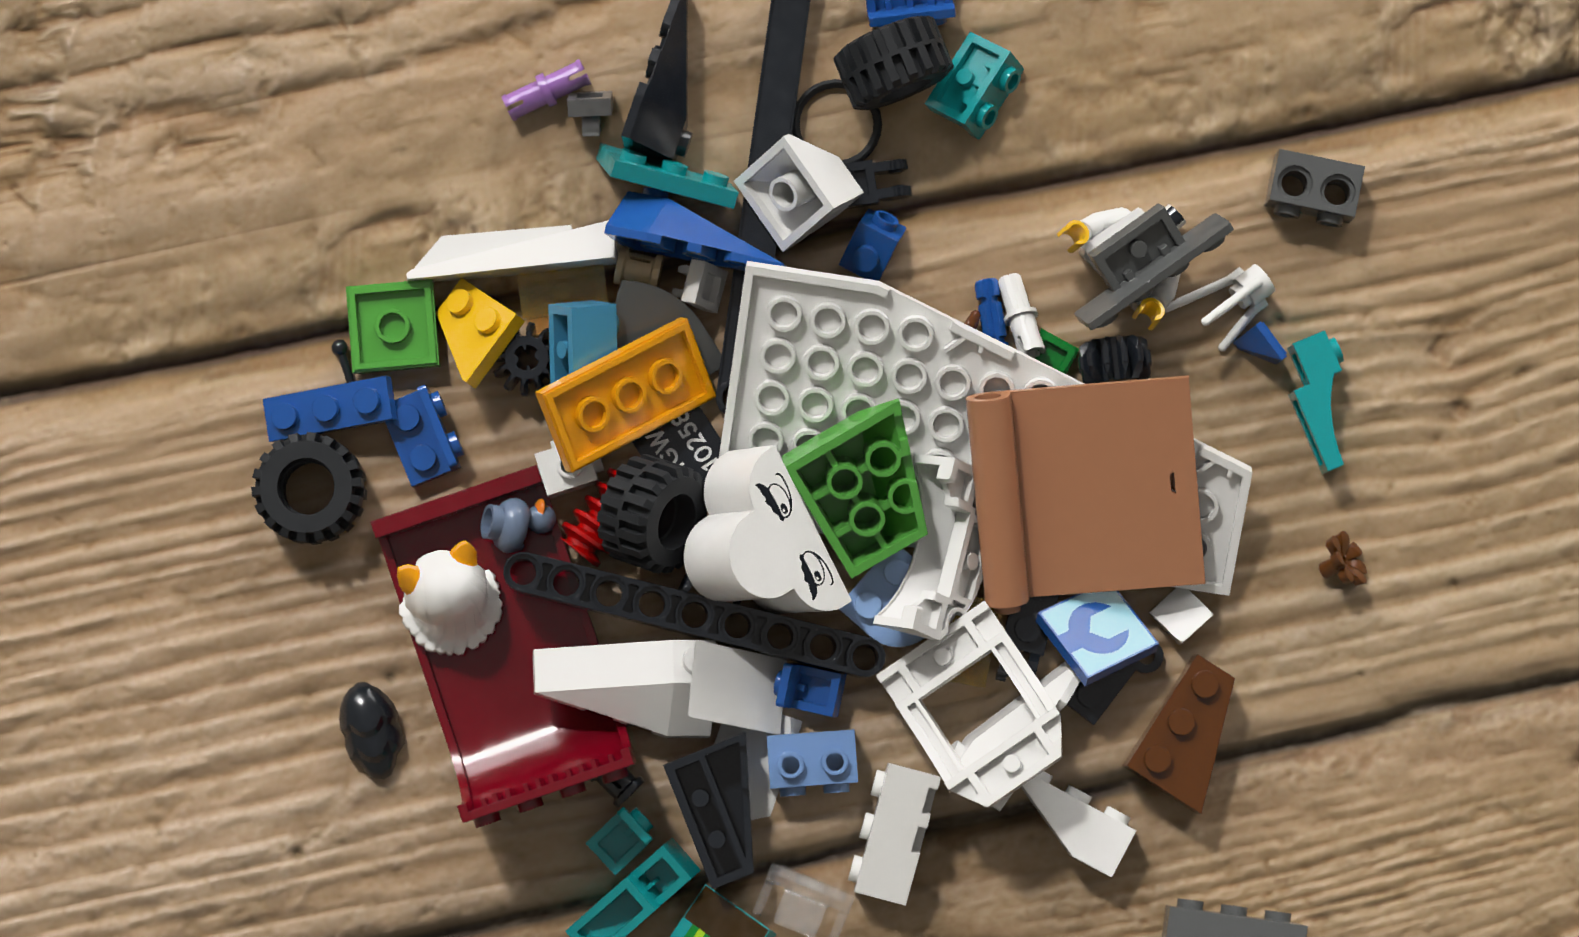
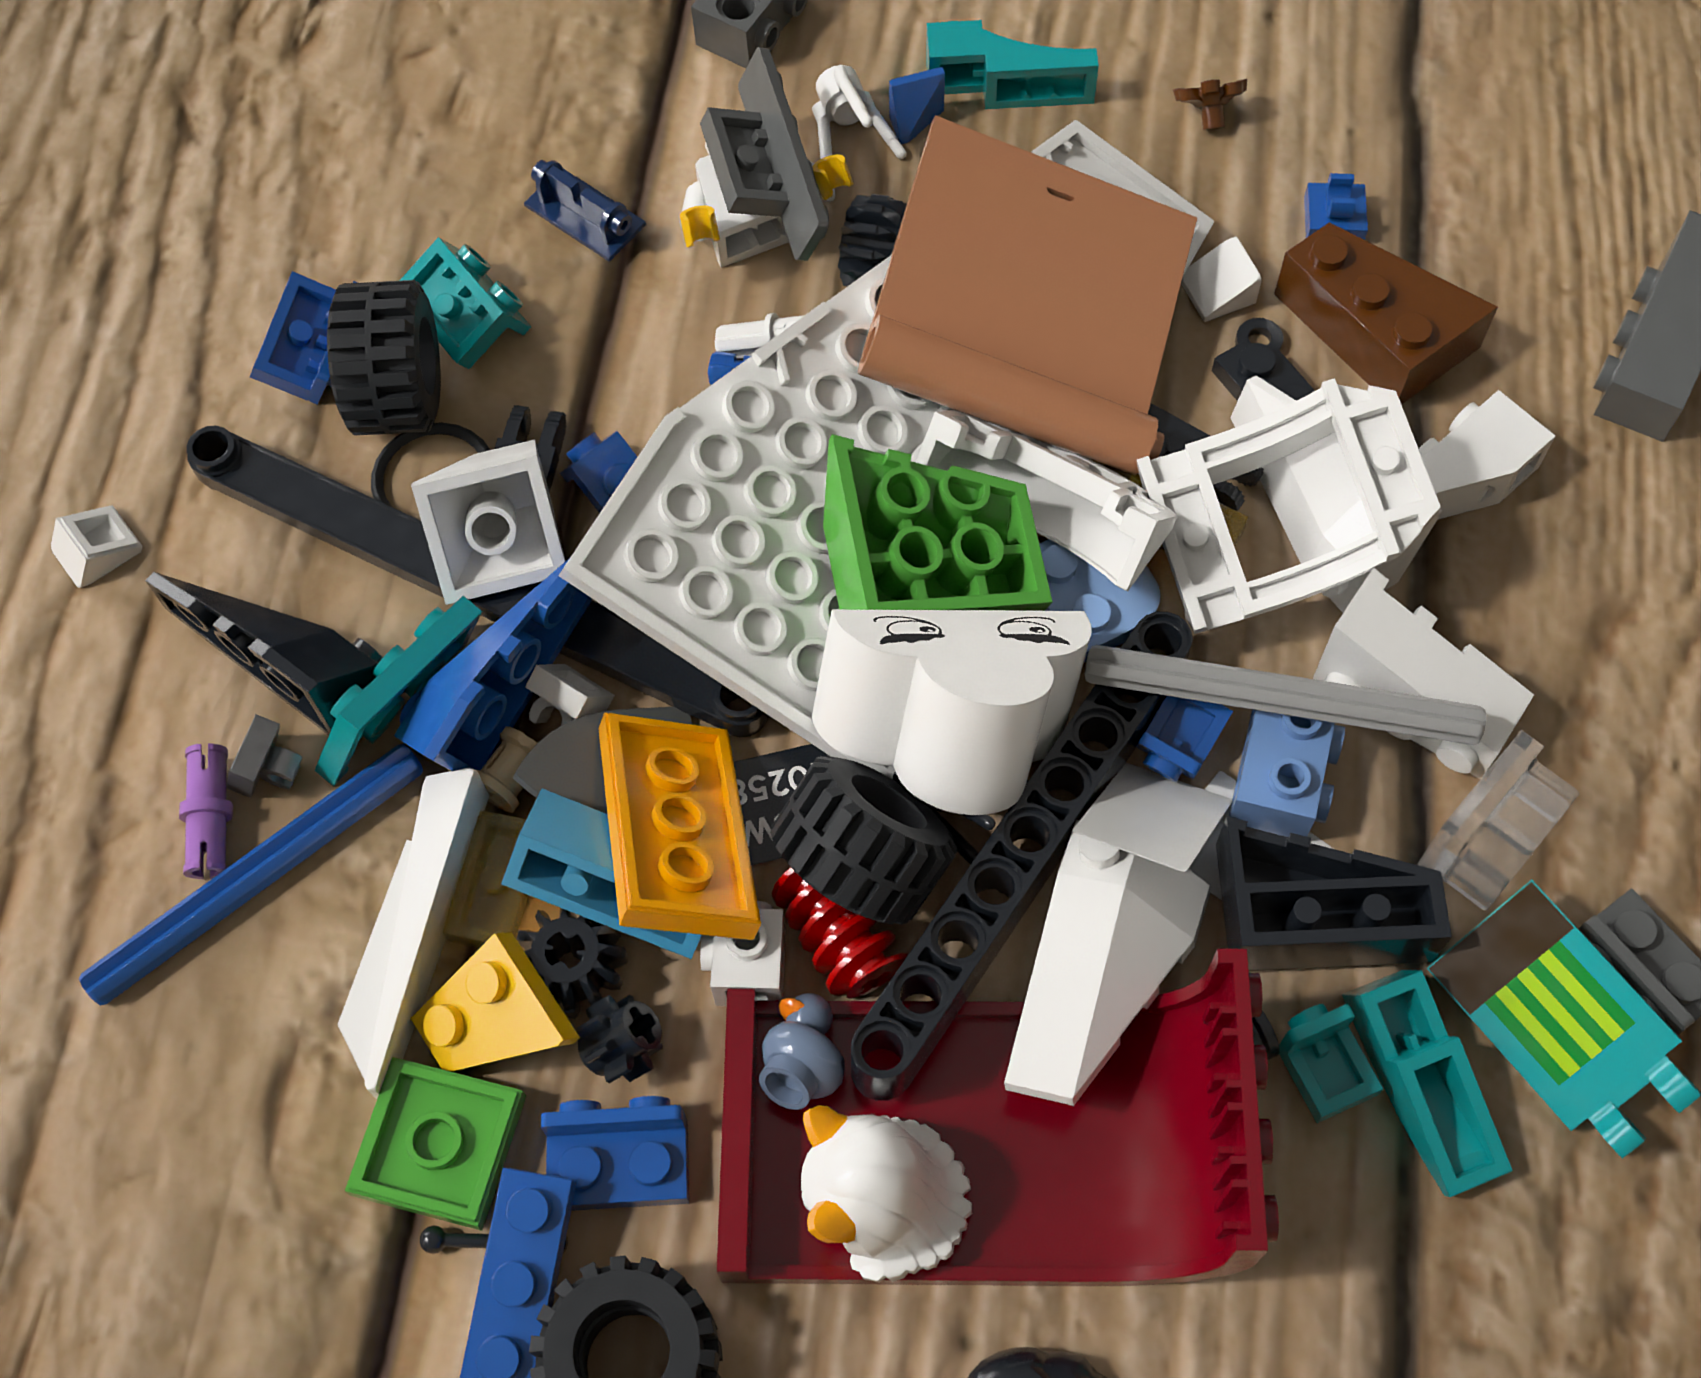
camera: 70 degrees left, 20 degrees down
tile [1036,591,1159,686] -> none
none -> blue axle [79,744,423,1006]
none -> dark blue hinge [524,160,646,262]
none -> black gear [576,995,663,1083]
none -> light grey axle [1085,645,1486,745]
none -> blue tile [1304,173,1368,240]

